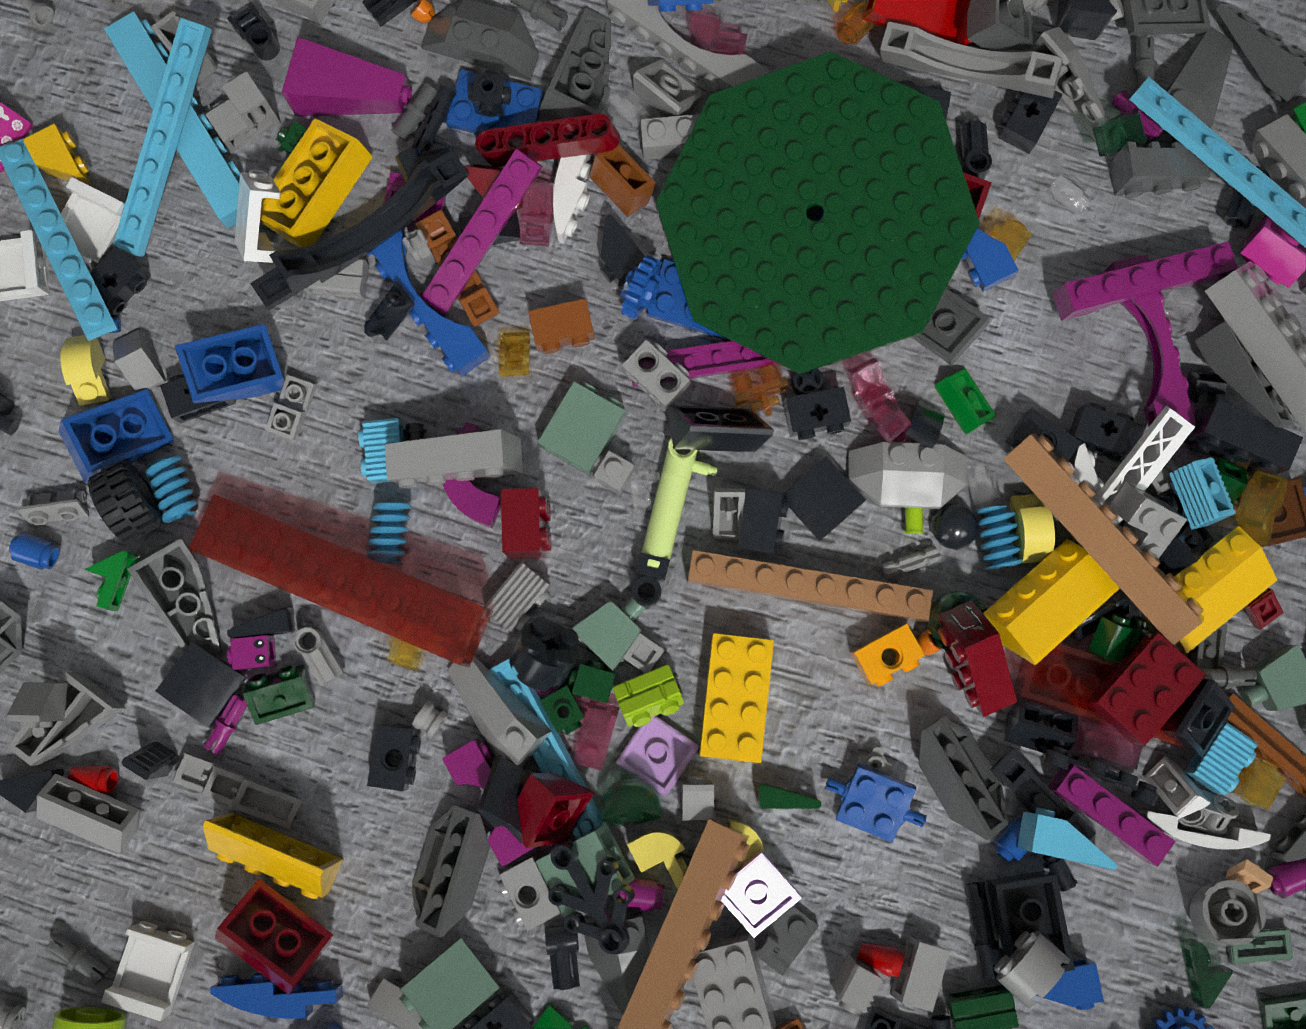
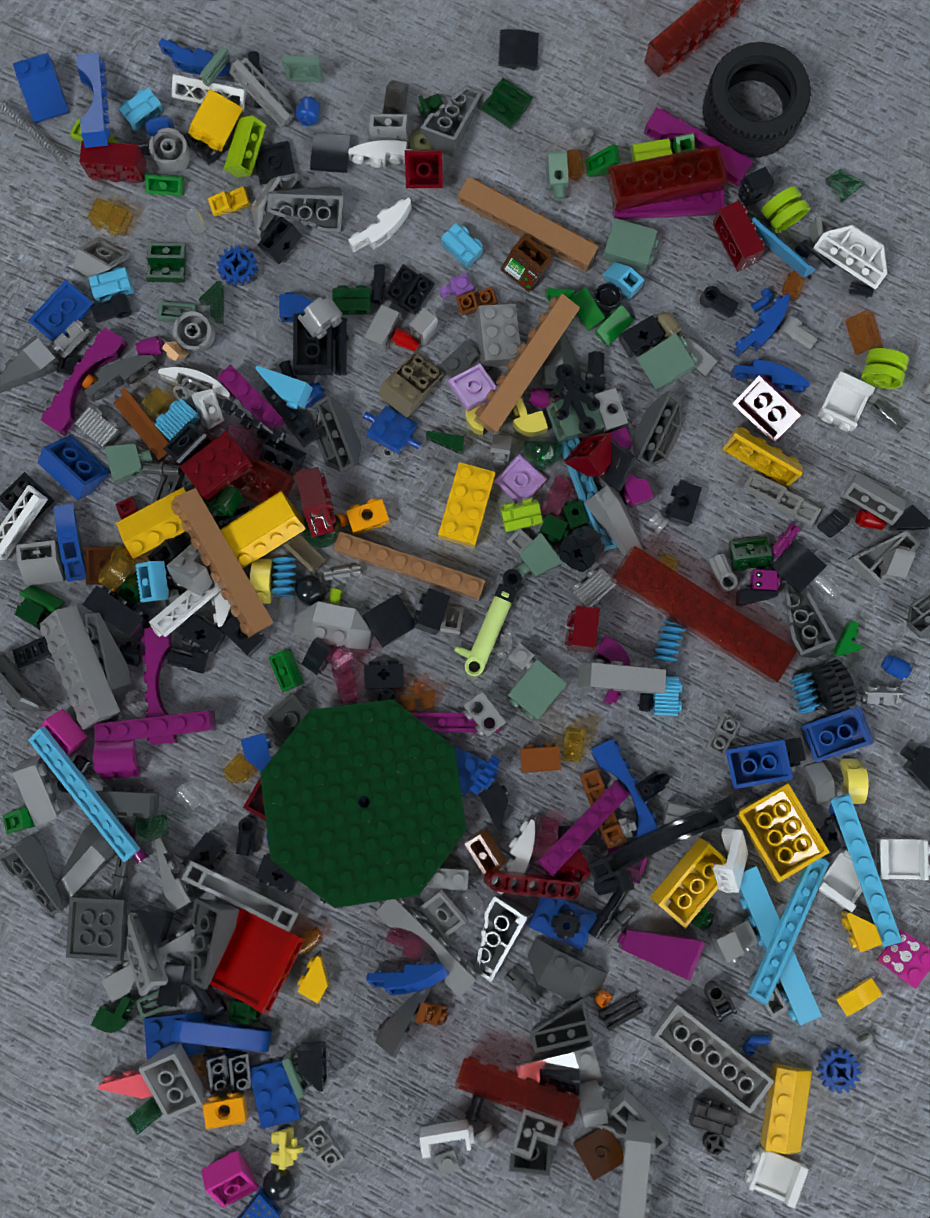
camera: 170 degrees left, 0 degrees up
black slope [668,405,774,452] -> none
none -> magenta brick [93,740,141,779]
none -> black piece [167,648,208,674]
none -> dark tan panel [284,534,326,574]
none -> dark tan slope [378,352,445,418]
none -> yellow slope [736,783,830,882]
none -> clear brick [811,572,839,600]
none -> yellow slope [836,977,882,1016]

